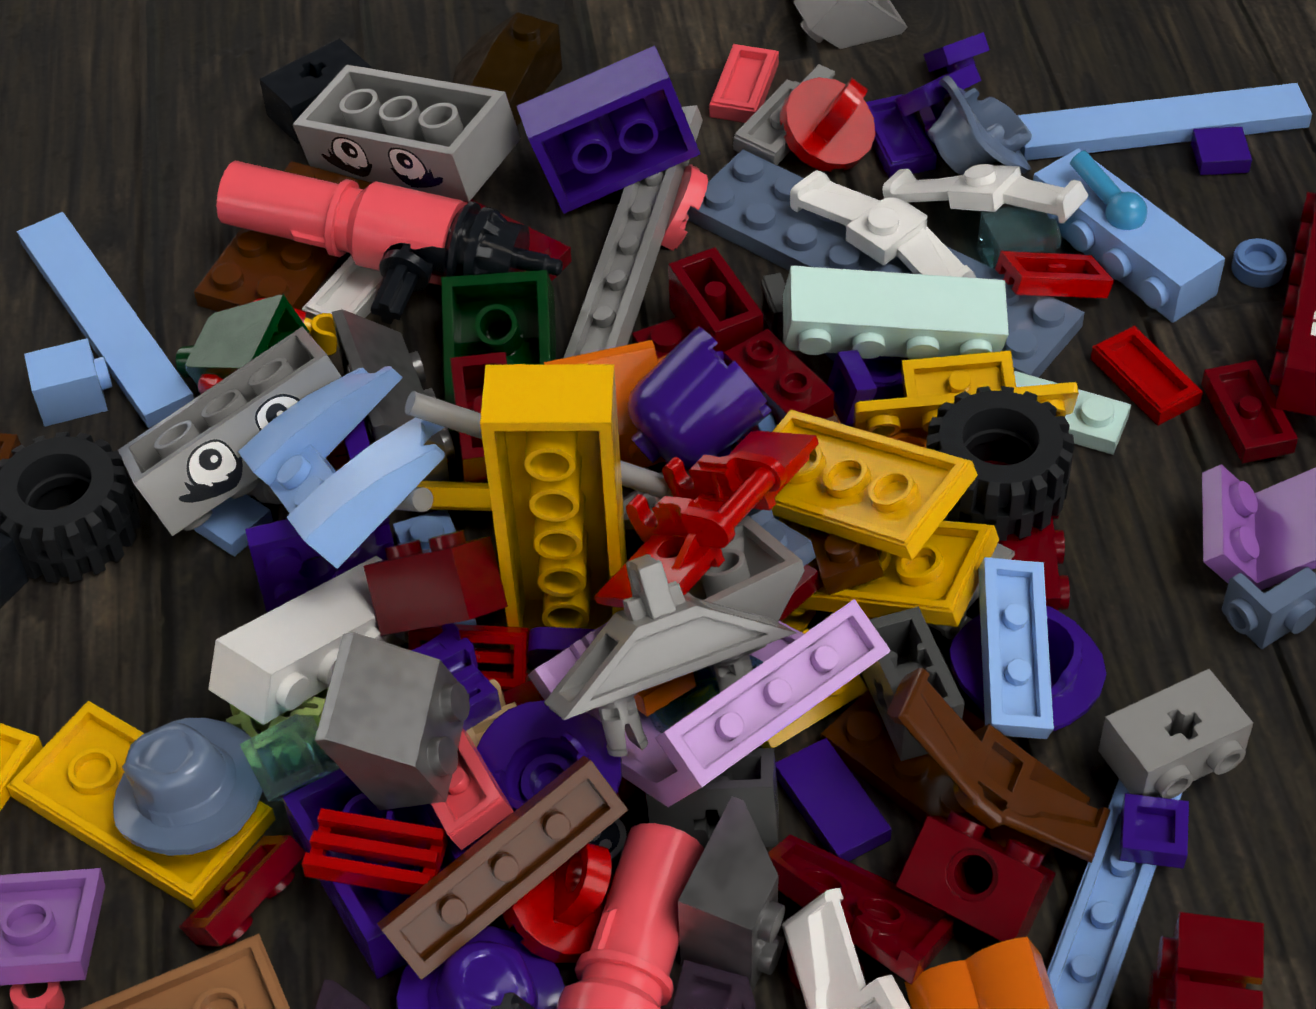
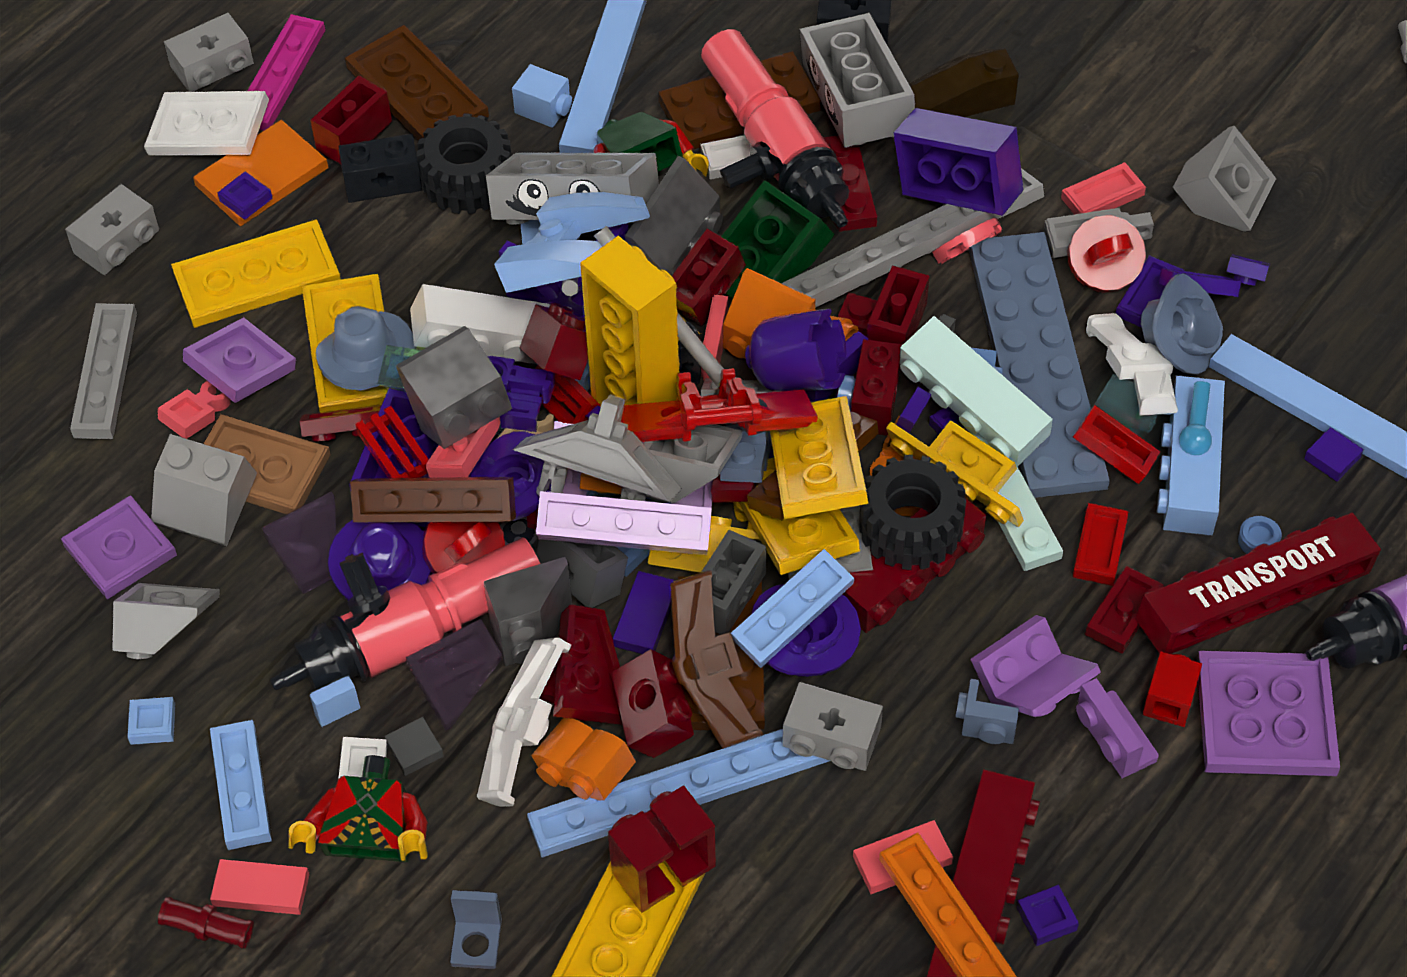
camera: 45 degrees right, 5 degrees up
white plate [790,170,976,278] -> none
dark purple tile [1119,793,1189,869] -> none

